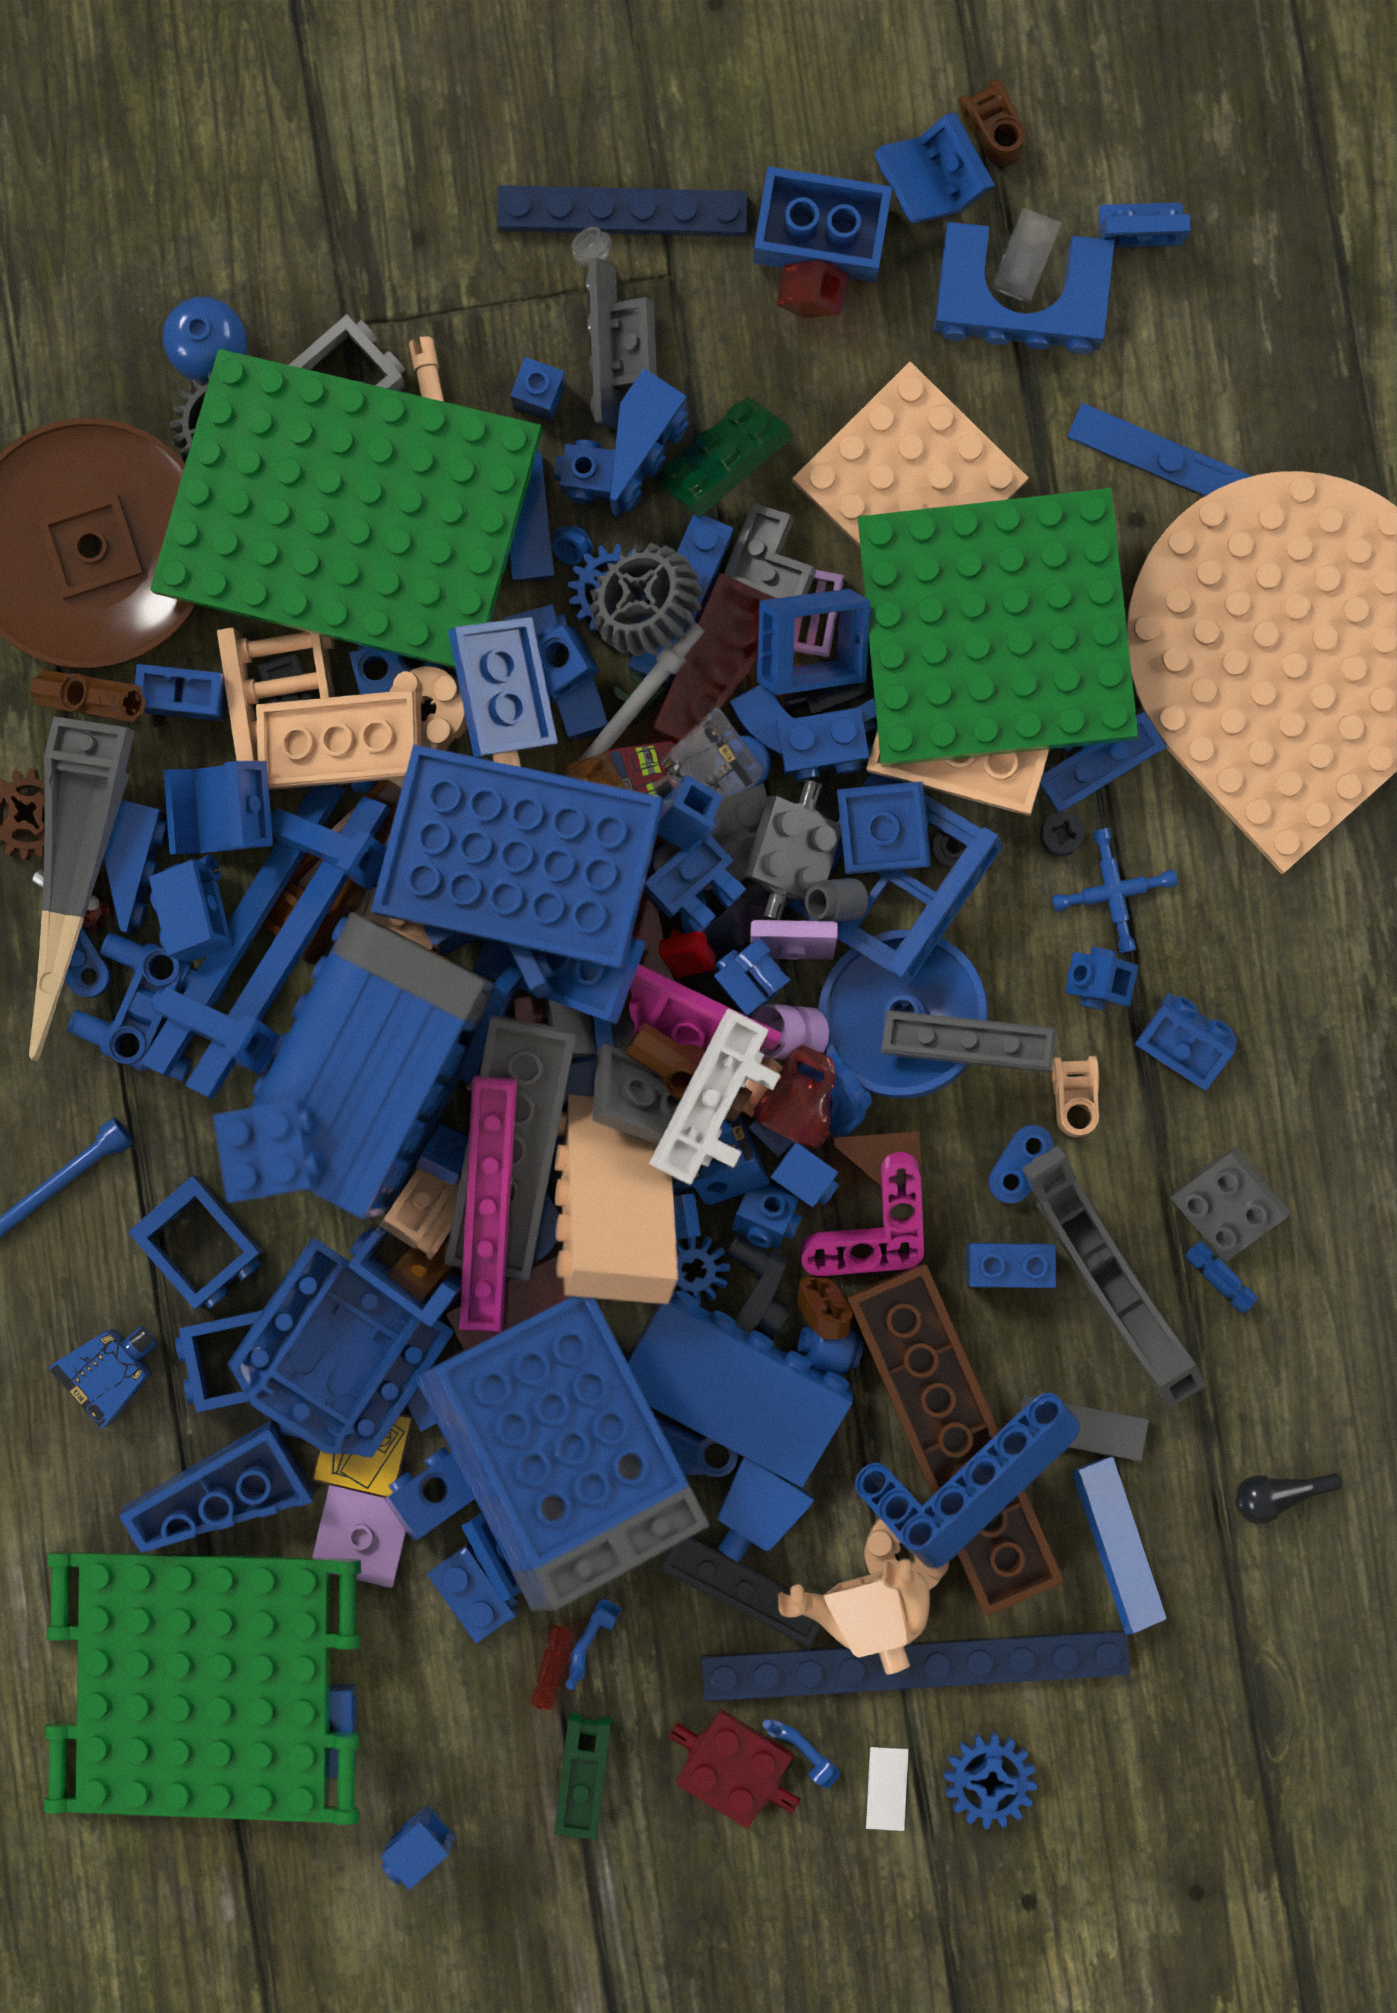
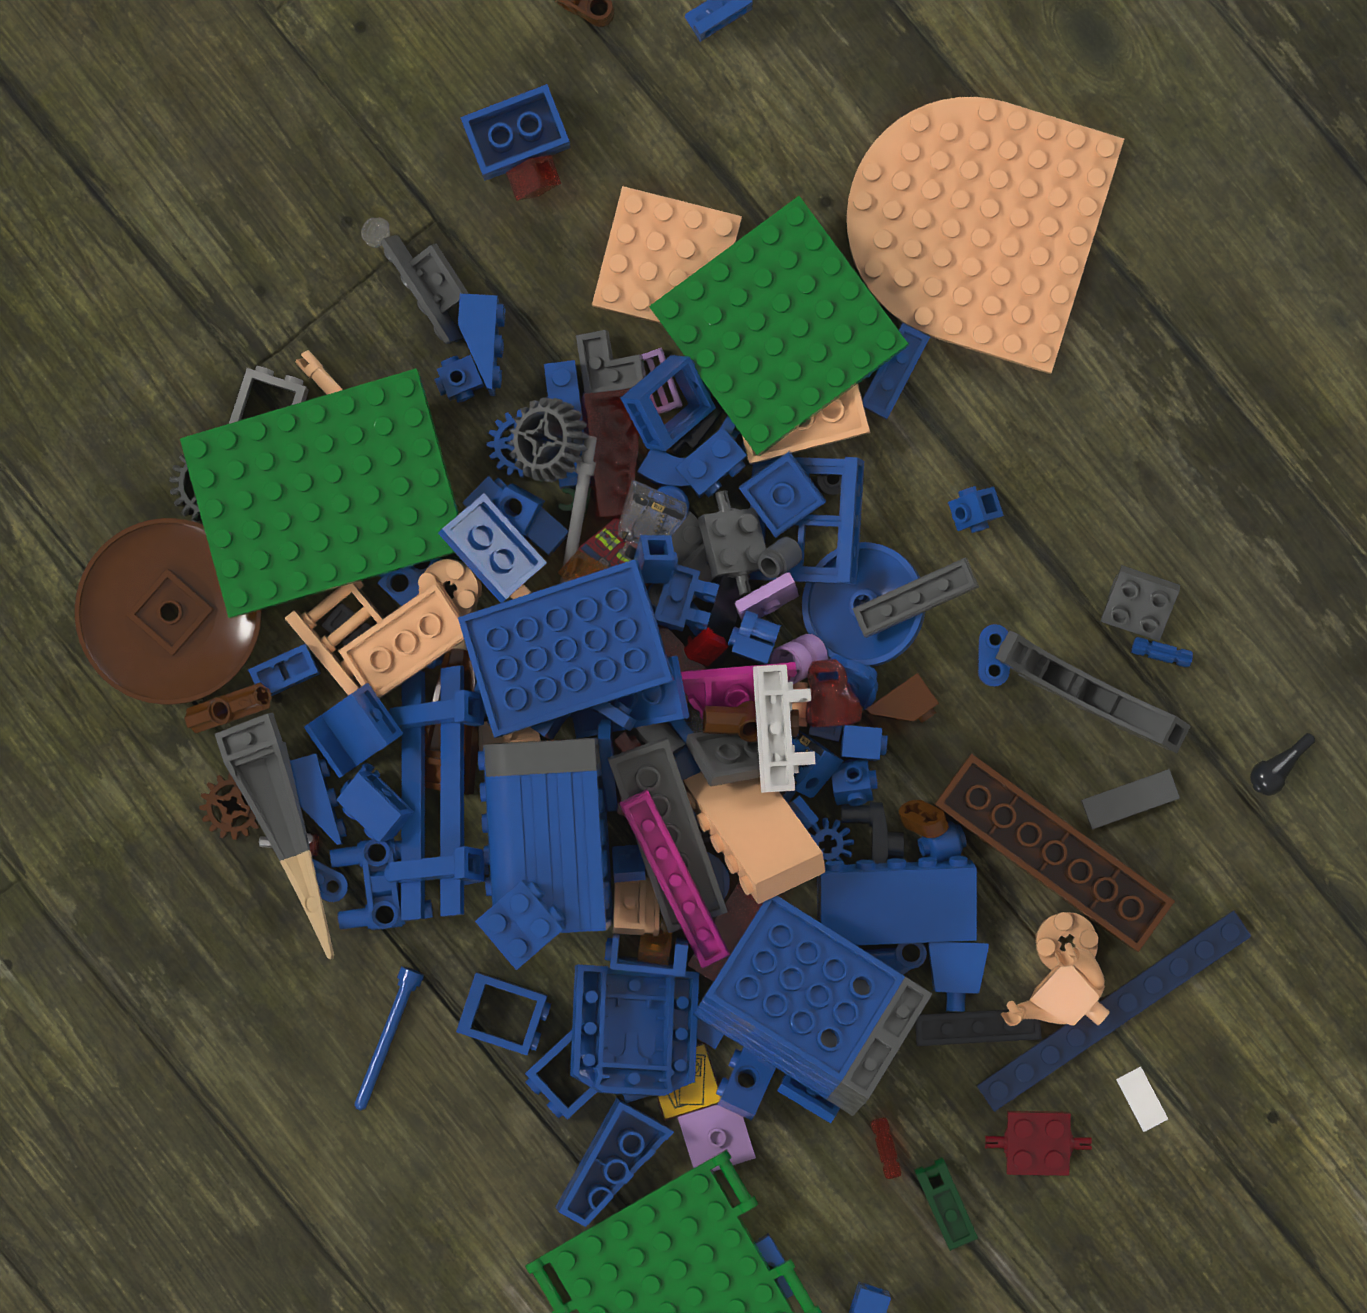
camera: 30 degrees left, 0 degrees up
blue torso [48,1325,158,1429] -> none
blue cylinder [163,296,248,383] -> none
blue bracket [427,1542,519,1643] -> none
dark blue plate [497,185,747,237] -> none
blue brick [510,357,567,422] -> none
blue tile [510,452,555,582] -> none
blue plate [552,525,593,565] -> none
blue piece [566,1599,621,1690] -> none
dark green plate [654,396,794,518] -> none
blue piece [763,1719,840,1789] -> none
dark pink beam [800,1152,924,1276] -> none
blue beam [855,1393,1080,1568] -> none
blue bracket [875,112,995,223] -> none
blue arch [934,222,1114,354] -> none
blue gear [943,1732,1037,1829] -> none
blue brick [966,1243,1056,1288] -> none
clear plate [991,208,1062,303] -> none
black wheel [1039,812,1085,857] -> none
blue piece [1051,828,1178,954] -> none
light nougat piece [1052,1056,1099,1138] -> none
blue piece [1067,403,1252,496] -> none
tile [1071,1456,1167,1634] -> none
blue bracket [1135,993,1238,1091] -> none

